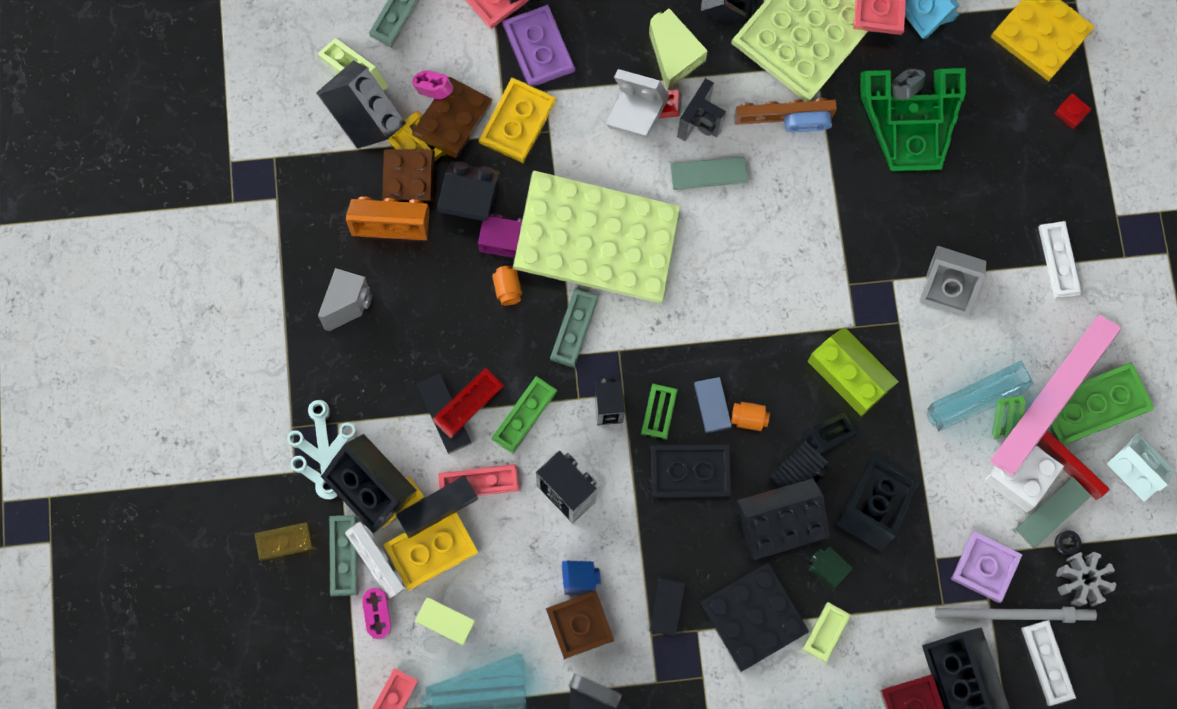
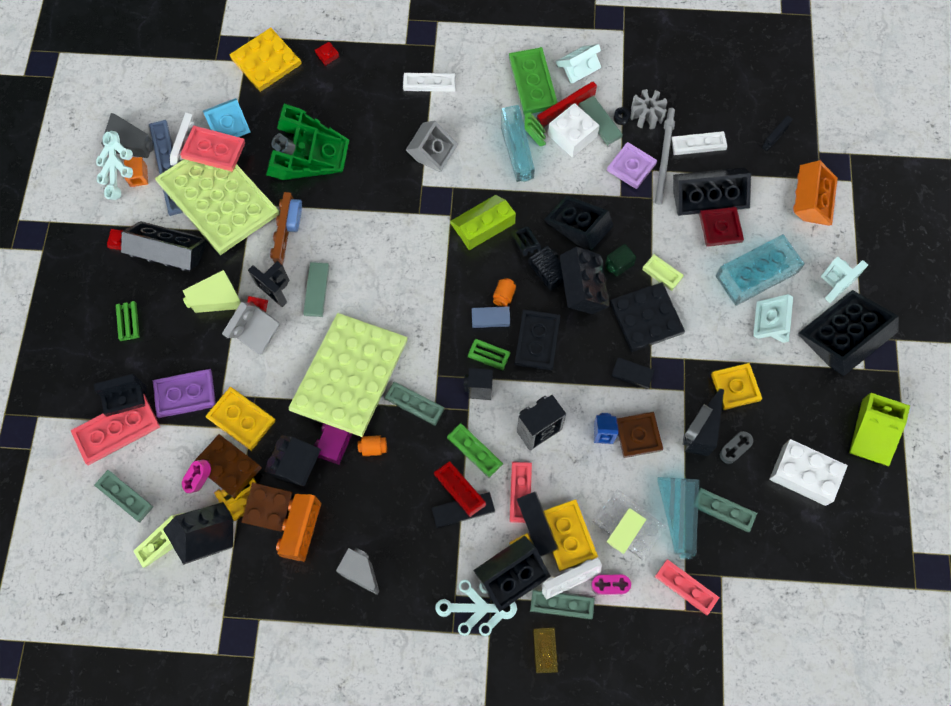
camera: 75 degrees left, 5 degrees down
bright pink tile [990,315,1121,477] -> none

